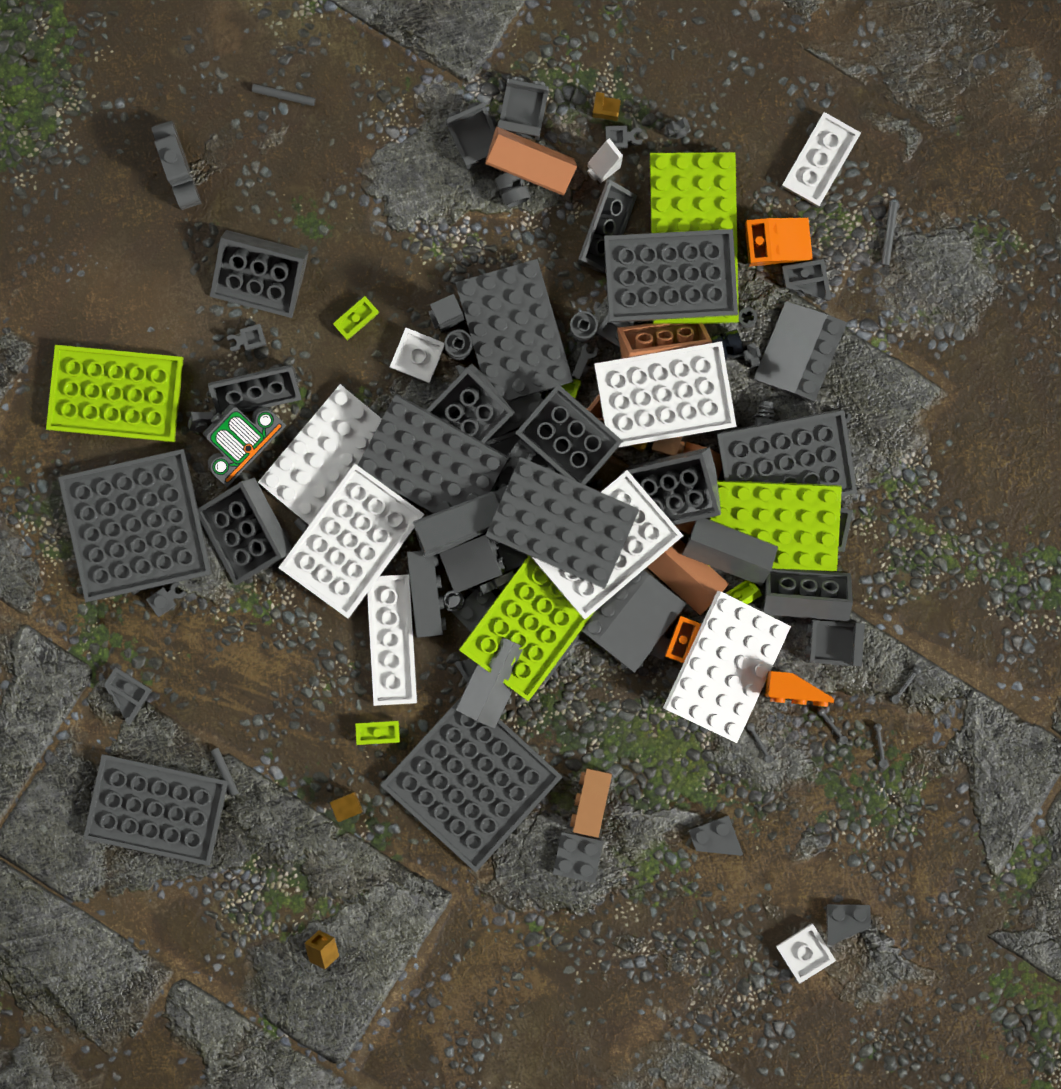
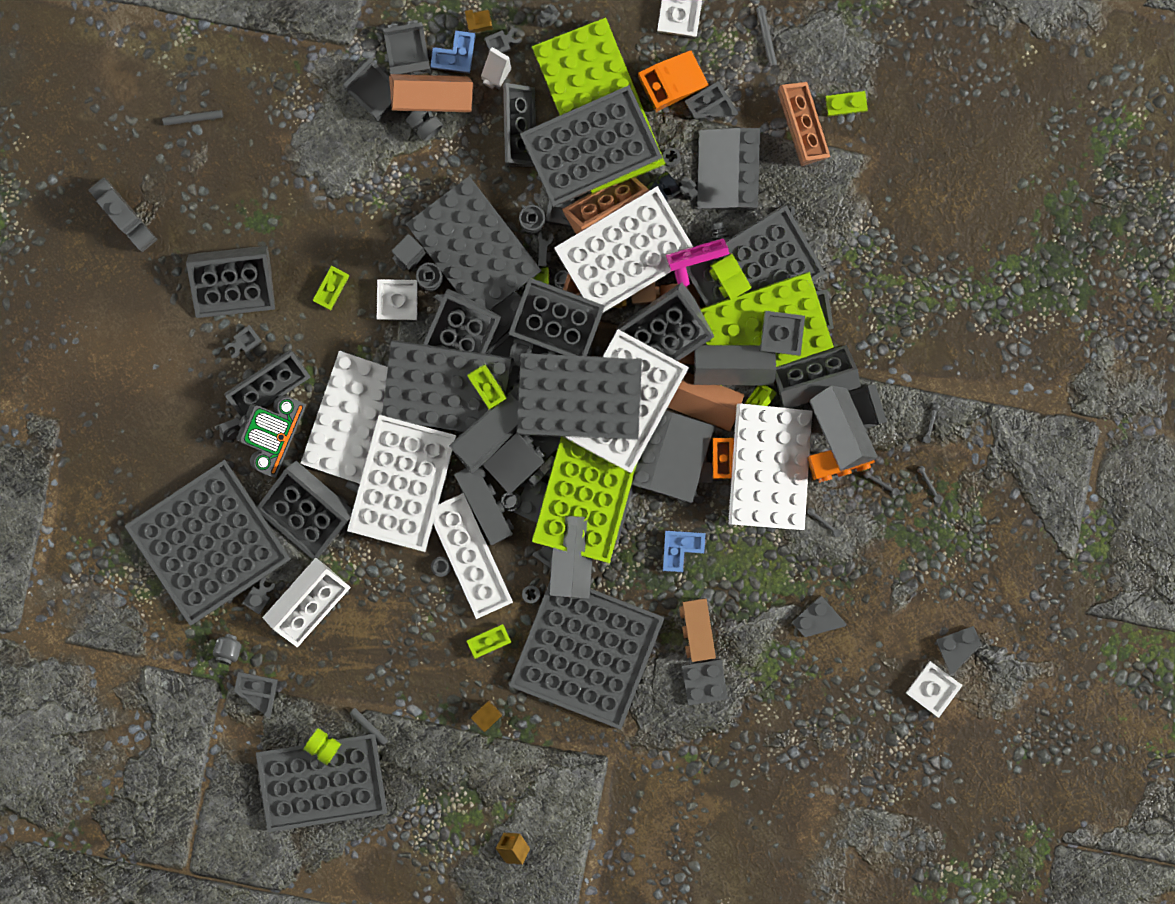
camera: 20 degrees left, 0 degrees up
lime plate [46,345,184,442] -> none
none -> dark grey head [213,634,242,665]
none -> white slope [262,558,351,647]
none -> lime wheel [303,728,341,766]
none -> medium blue plate [430,31,475,74]
none -> dark grey plate [431,557,451,577]
none -> lime plate [467,364,507,409]
none -> dark grey bush [522,586,540,603]
none -> dark grey plate [554,270,568,290]
none -> medium blue plate [663,531,705,572]
none -> dark pink piece [666,238,729,287]
none -> lime brick [709,252,751,300]
none -> dark grey plate [760,311,805,356]
none -> nougat slope [778,82,831,166]
none -> slope [809,386,878,471]
none -> lime plate [825,91,868,117]

